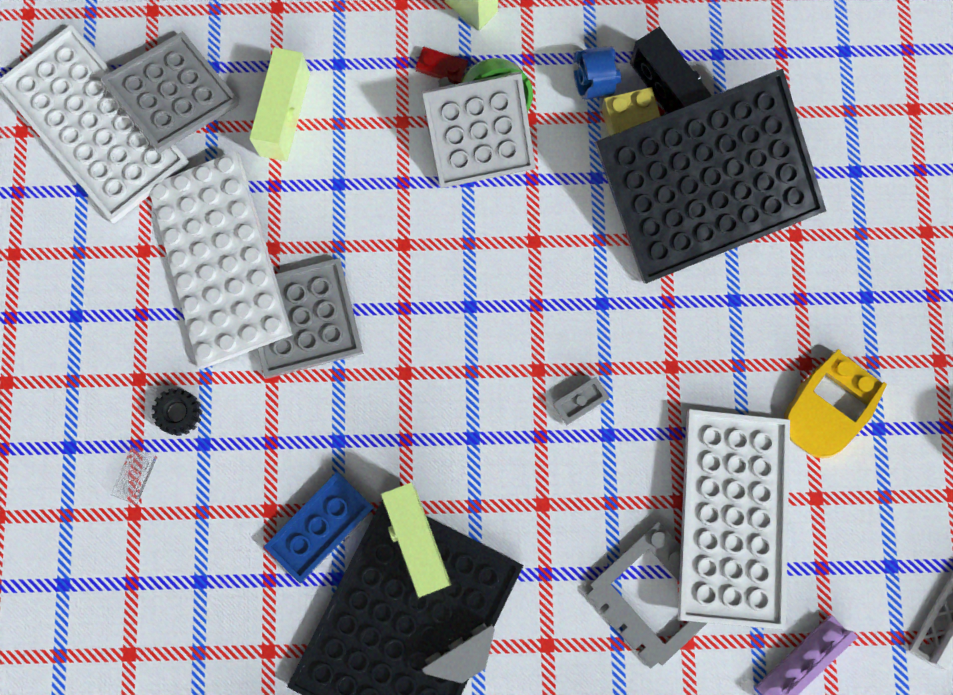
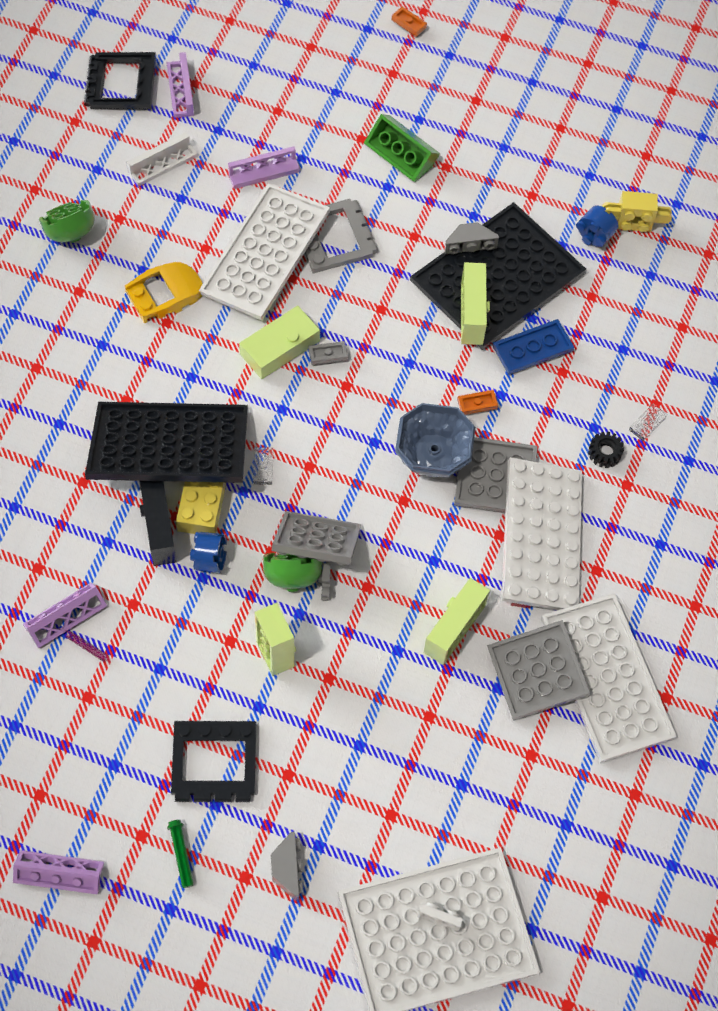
camera: 165 degrees left, 15 degrees down
red plate [415,46,468,84] -> none
none -> yellowish green brick [239,305,320,379]
none -> clear plate [253,447,273,485]
none -> sand blue rock [395,403,476,478]
none -> orange plate [457,390,498,415]

